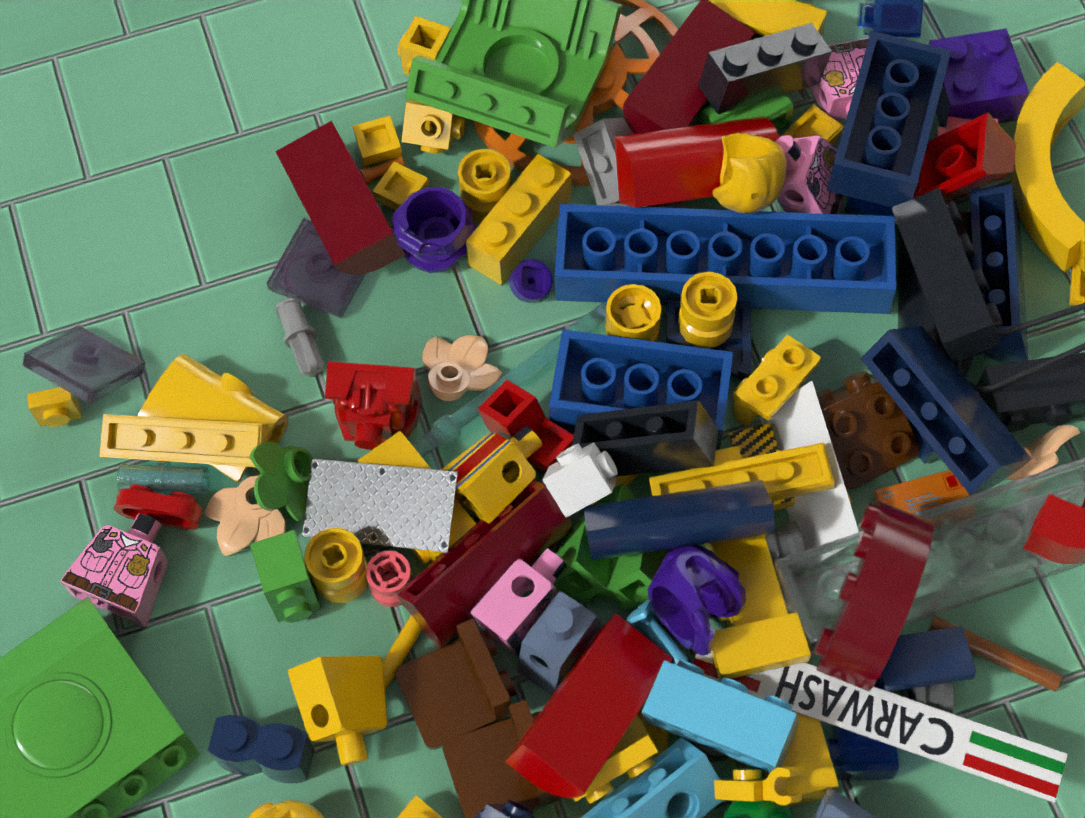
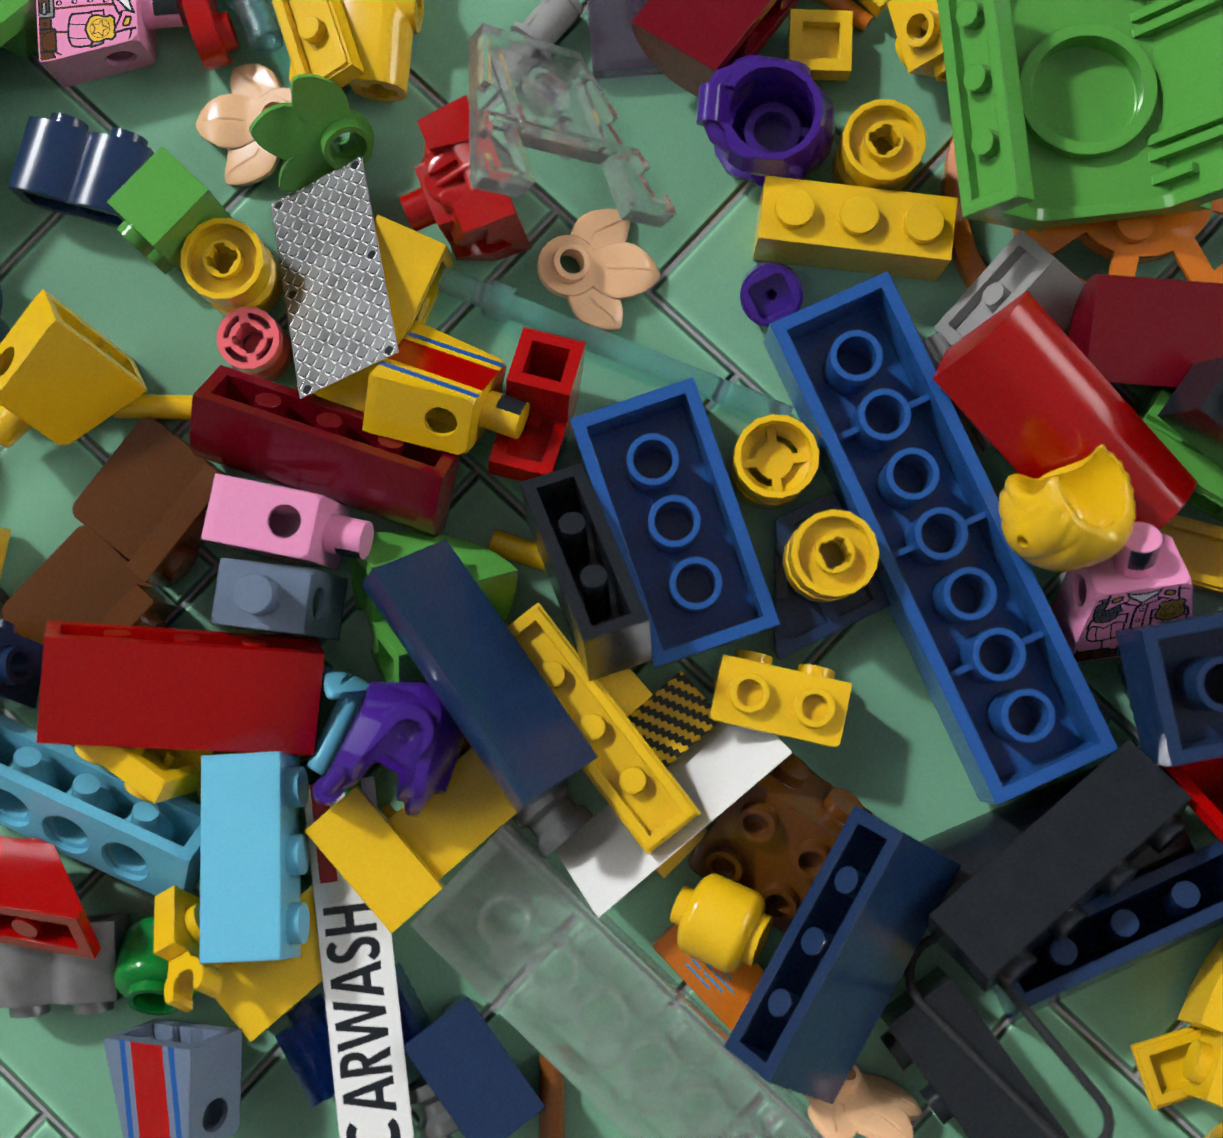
camera: 70 degrees right, 20 degrees up
white brick [543,442,618,517] -> none
dark red brick [814,501,934,692] -> none
none -> dark blue brick [8,112,154,228]
none -> clear wing [468,23,677,228]
none -> yellow head [670,873,773,973]

